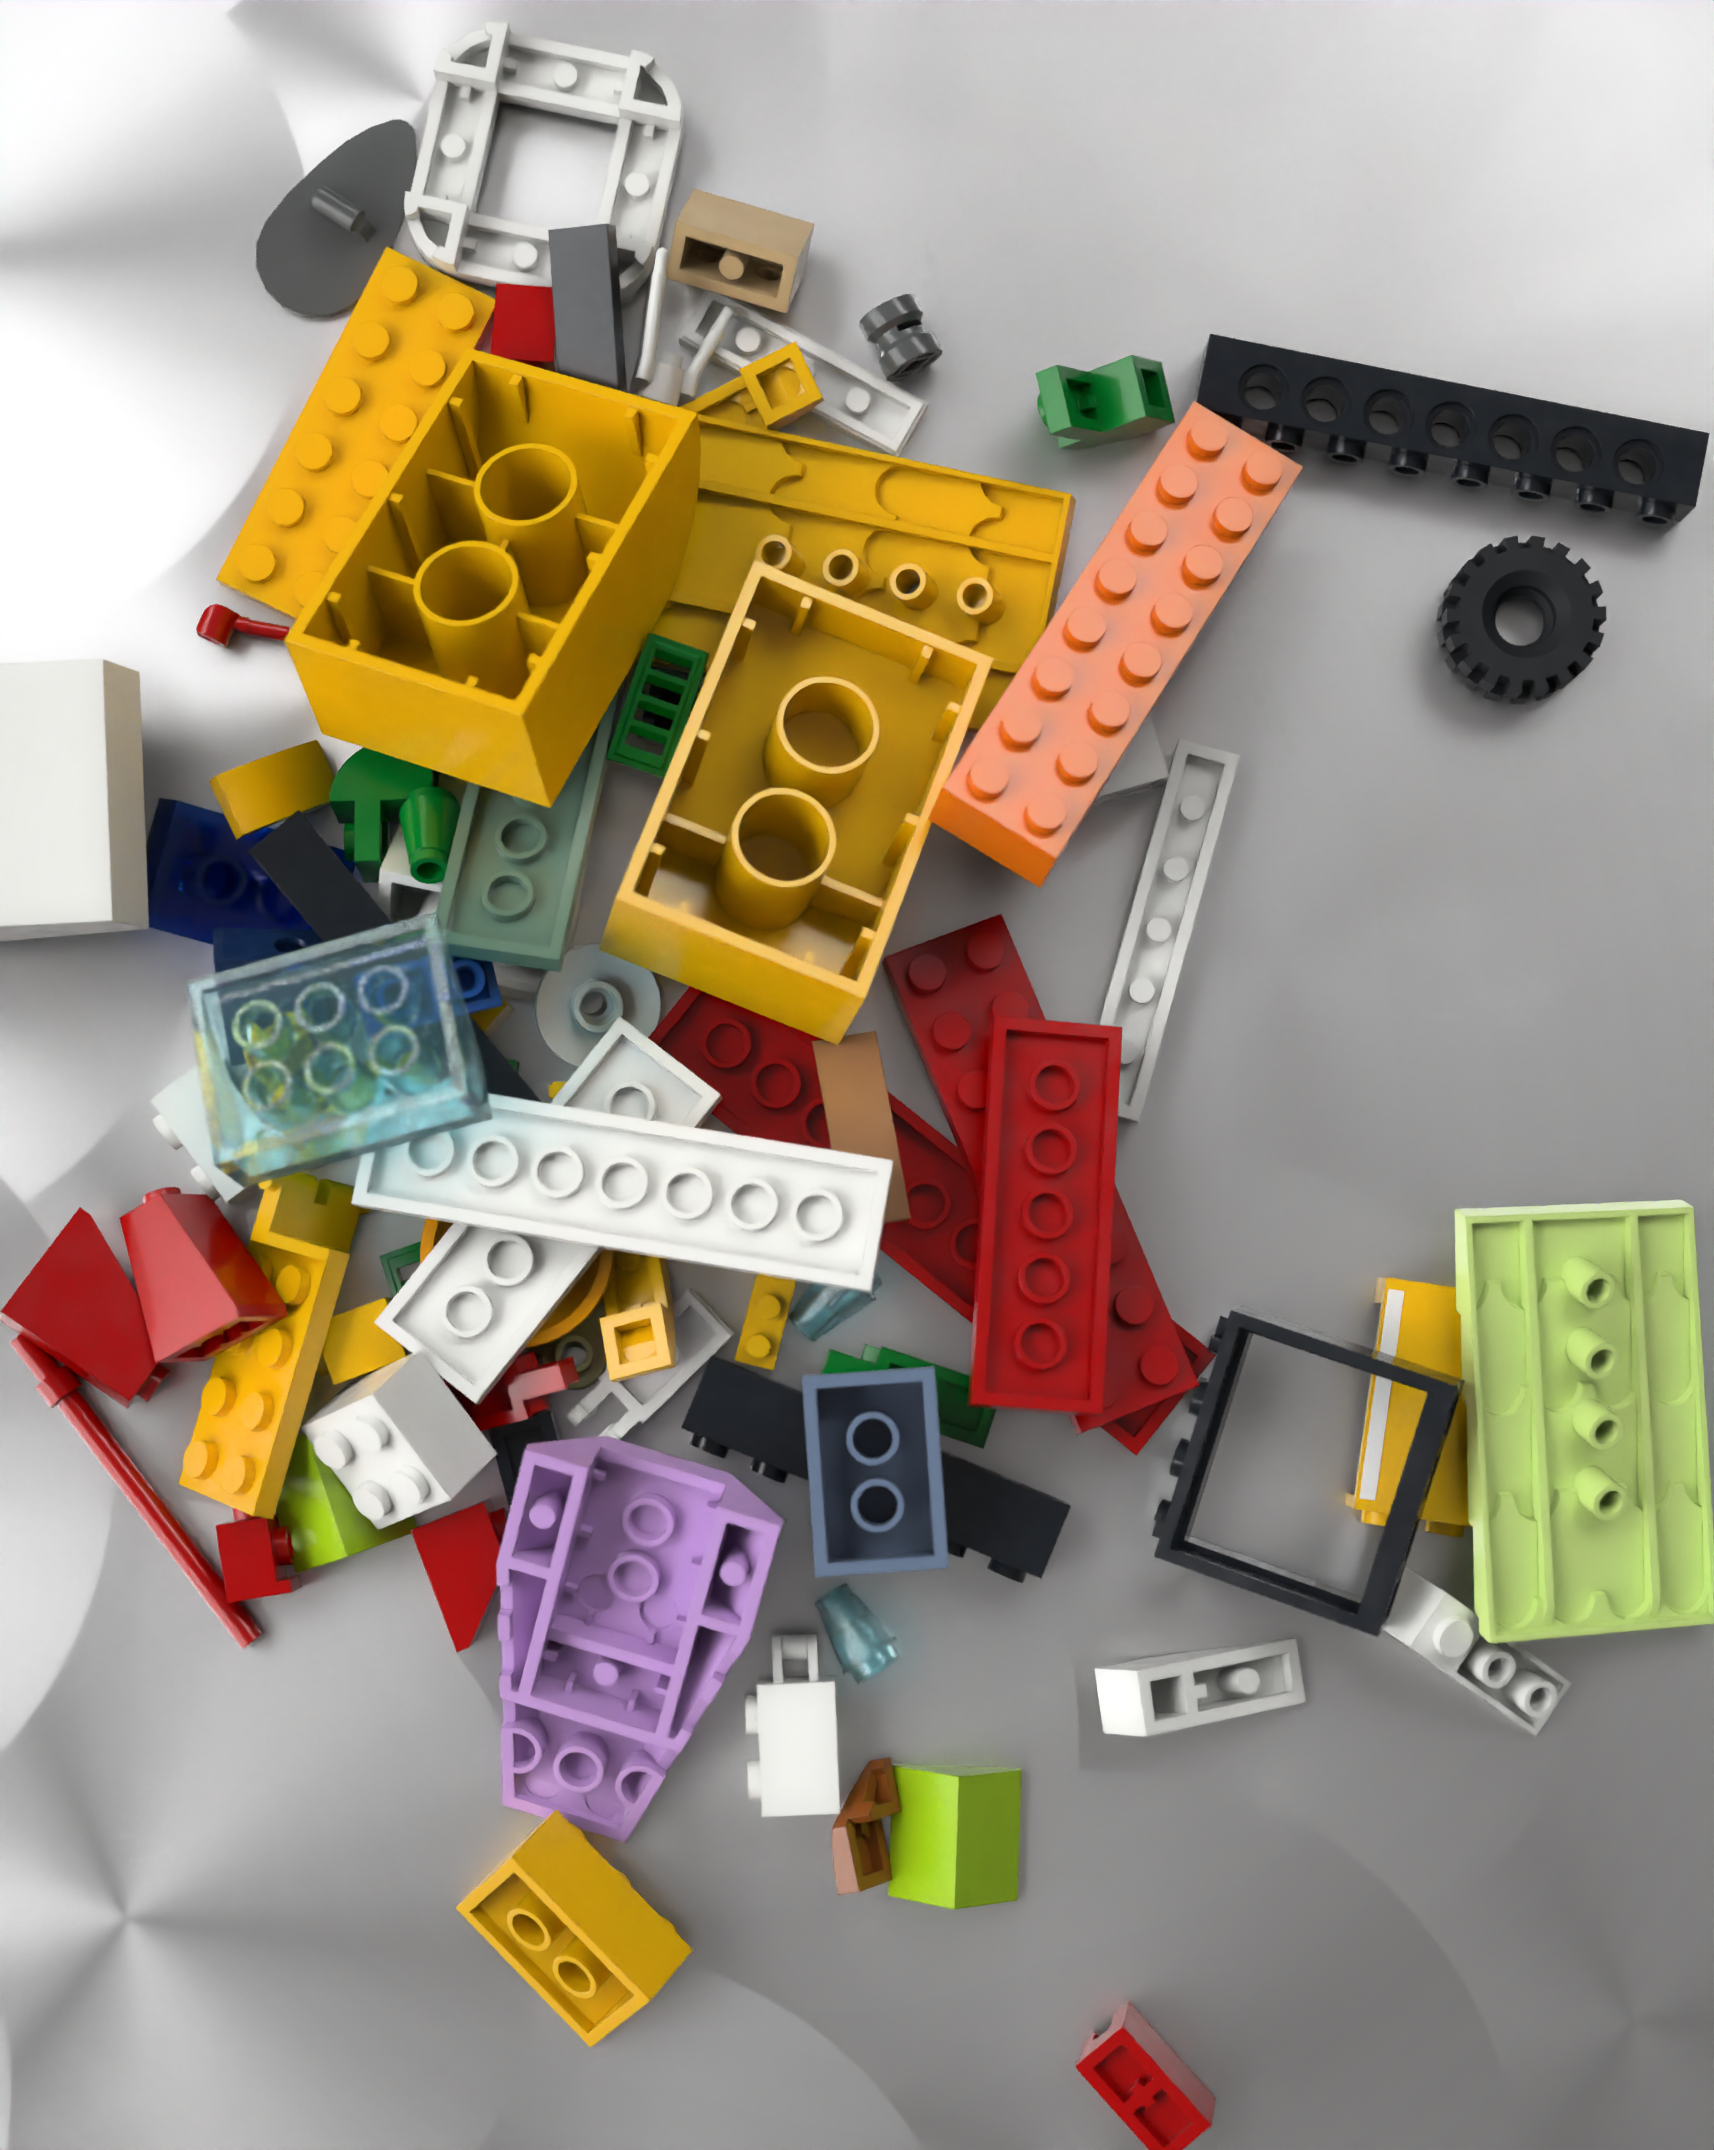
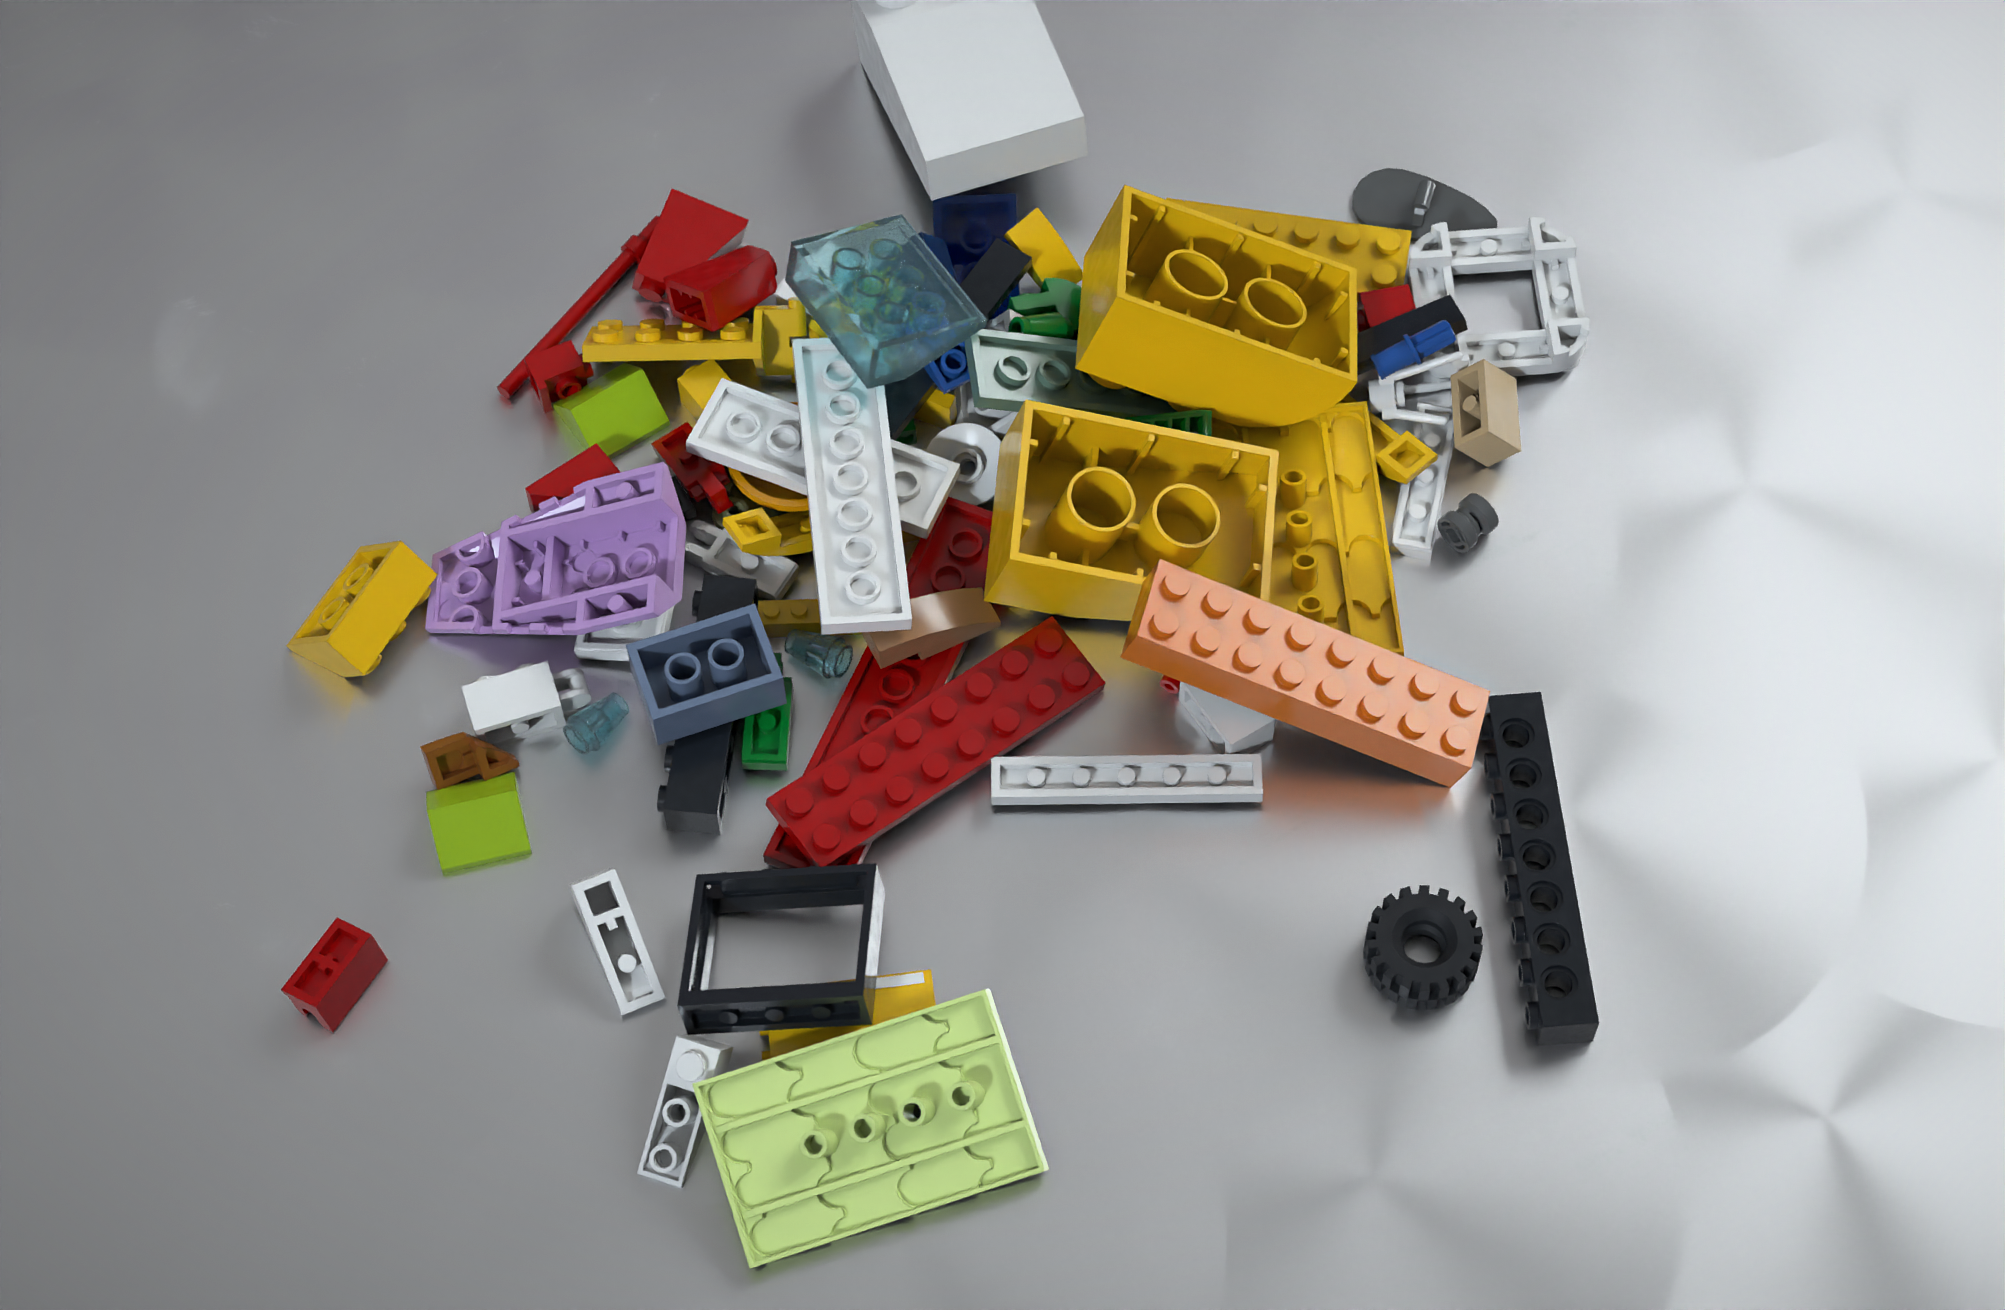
camera: 75 degrees right, 25 degrees down
white brick [301,1350,497,1530] -> none
red plate [968,1015,1122,1417] -> none
green brick [1036,355,1175,450] -> none
none -> blue axle [1370,320,1456,380]

